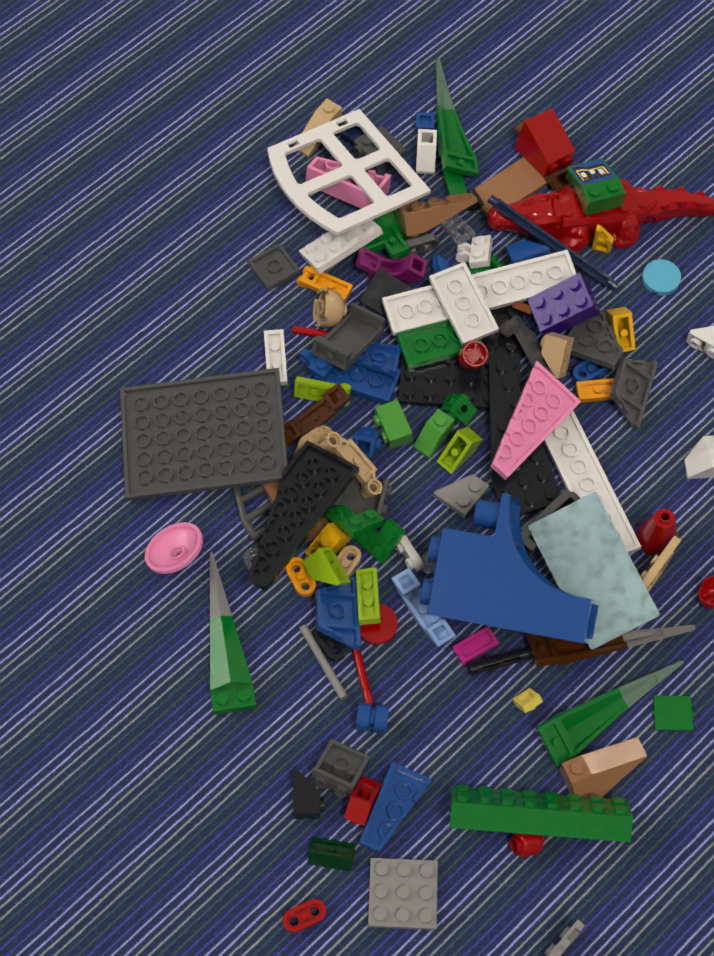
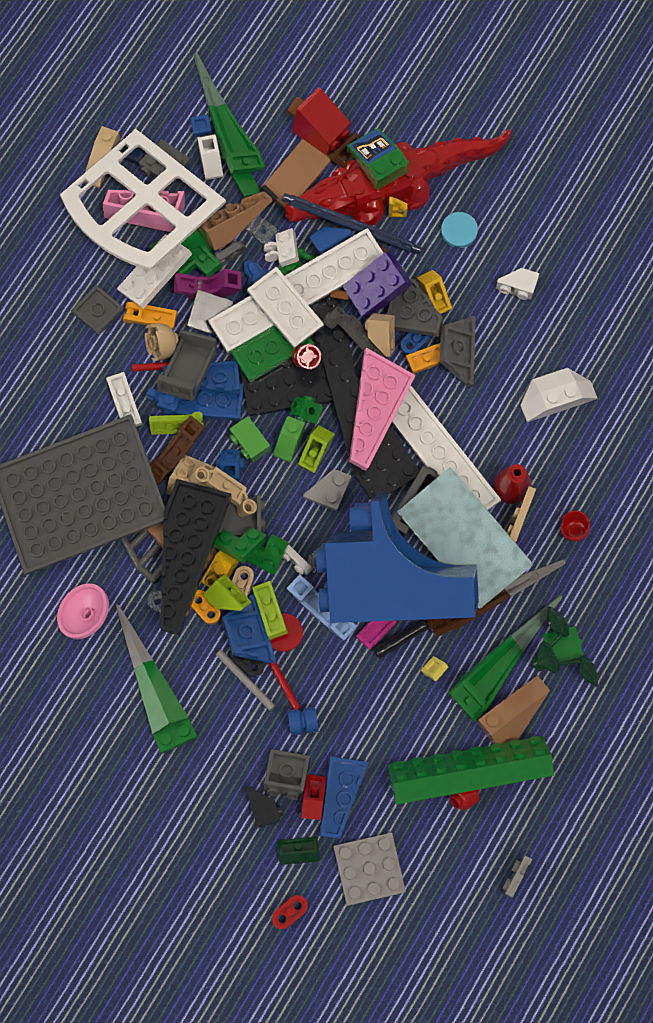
camera: 15 degrees left, 10 degrees up
none -> dark green plant [532,607,598,687]

